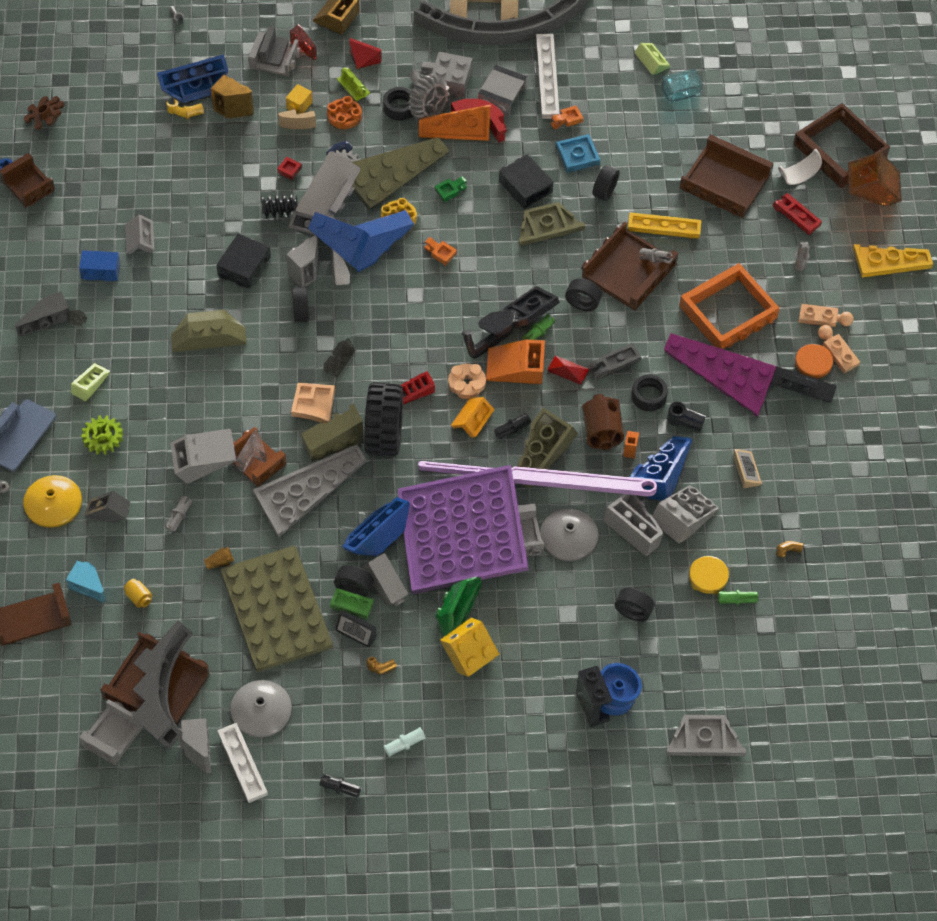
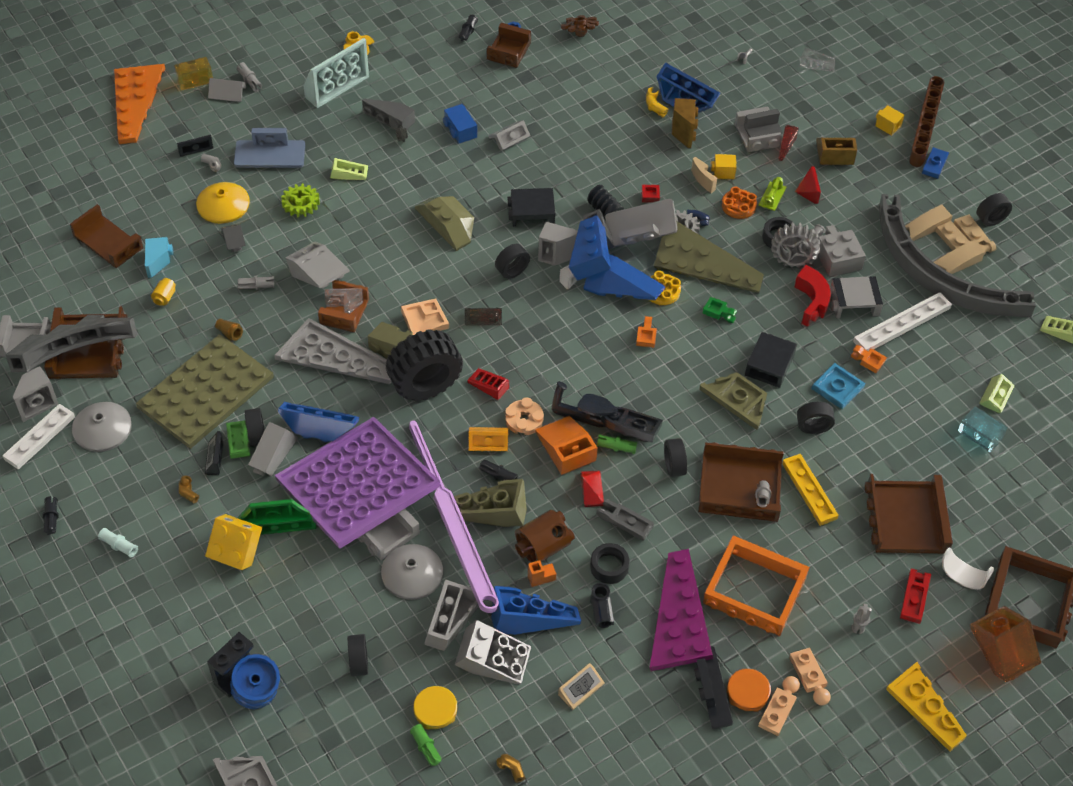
camera: 60 degrees right, 5 degrees down
orange wing [419,105,491,141] -> none

